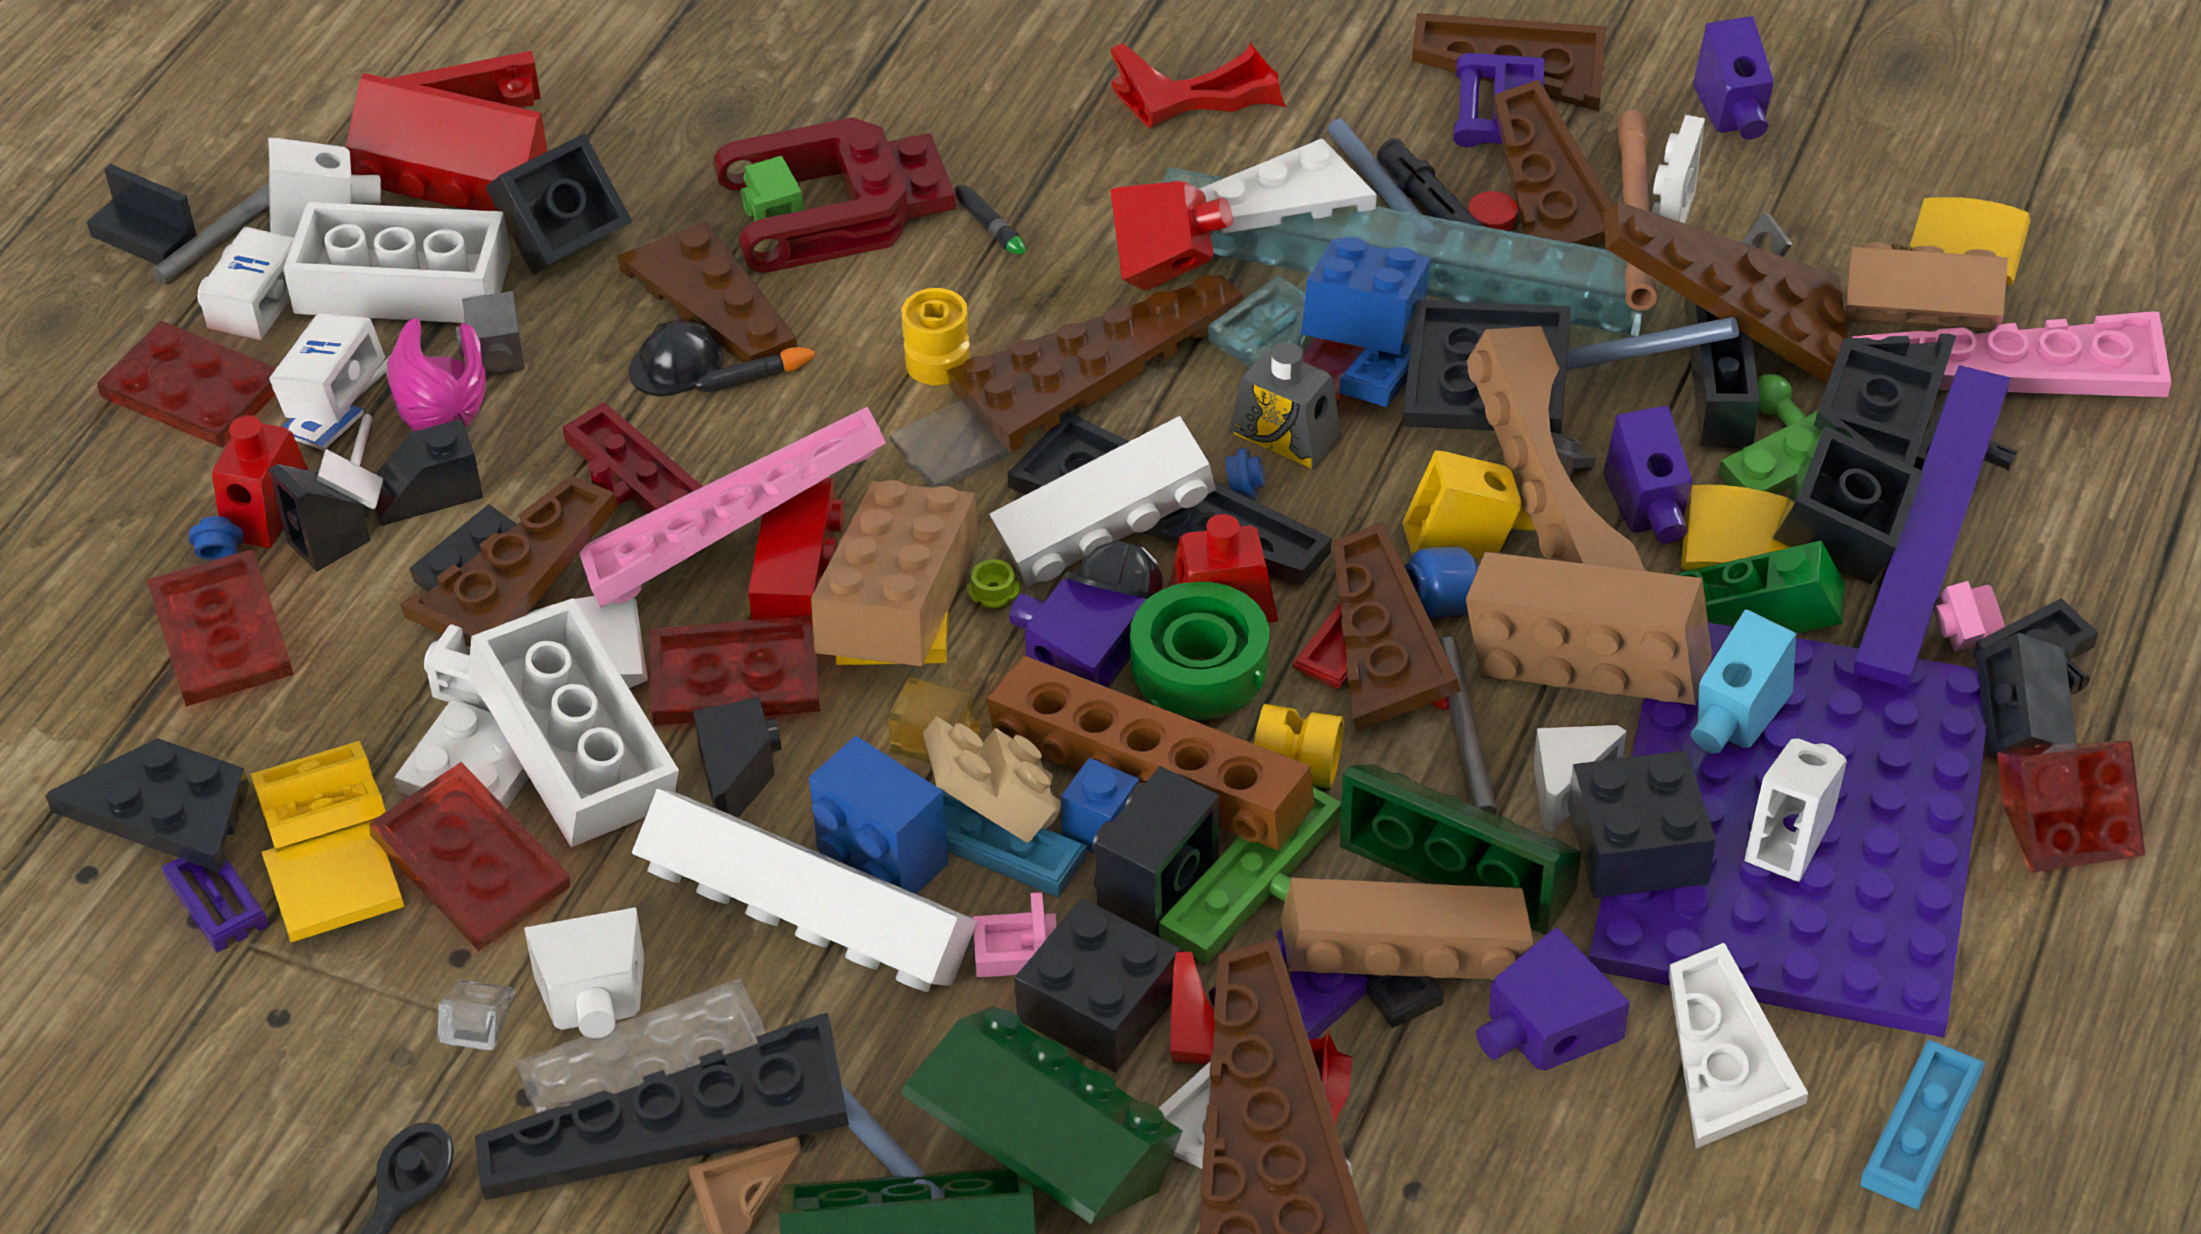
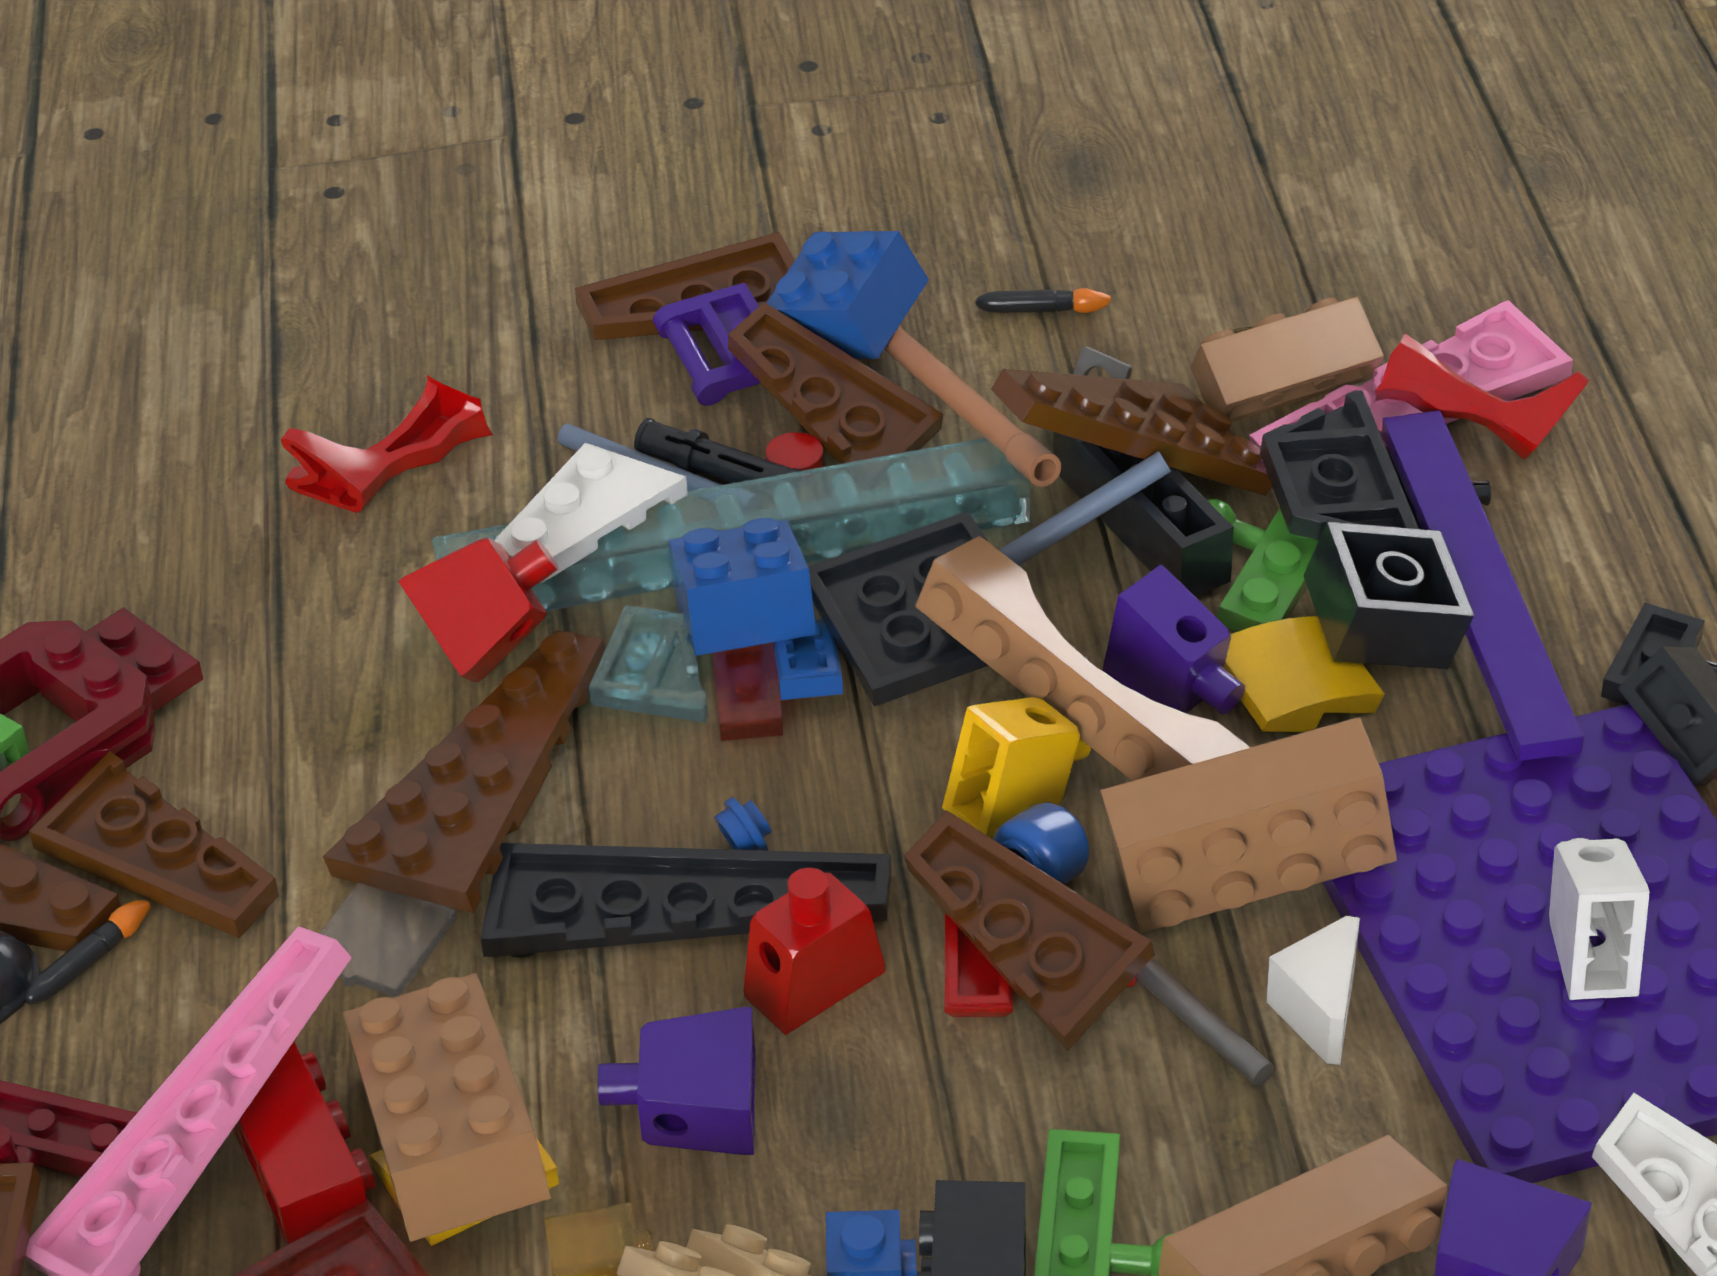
camera: 30 degrees left, 5 degrees down
yellow wheel [901,288,970,386] -> none
black piece [954,185,1026,255] -> none
lime plate [967,559,1020,609] -> none
dark orange brick [987,656,1315,851] -> none
white brick [990,416,1216,588] -> none
black piece [1066,541,1163,598] -> none
green piece [1130,582,1269,721] -> none
dark grey torso [1230,342,1341,470] -> none
yellow wheel [1254,704,1344,789] -> none
dark green slope [1340,764,1582,935] -> none
black brick [1568,750,1716,898] -> none
white plate [1652,115,1705,223] -> none
green slope [1673,541,1845,634] -> none
medium azure torso [1691,609,1796,753] -> none
dark purple torso [1693,16,1773,140] -> none
yellow slope [1908,197,2031,285] -> none
bright pink bracket [1935,581,2006,652] -> none
none -> reddish brown wing [29,751,279,938]
none -> blue brick [767,231,929,359]
none -> black piece [975,288,1111,313]
none -> red animal [1375,333,1589,460]

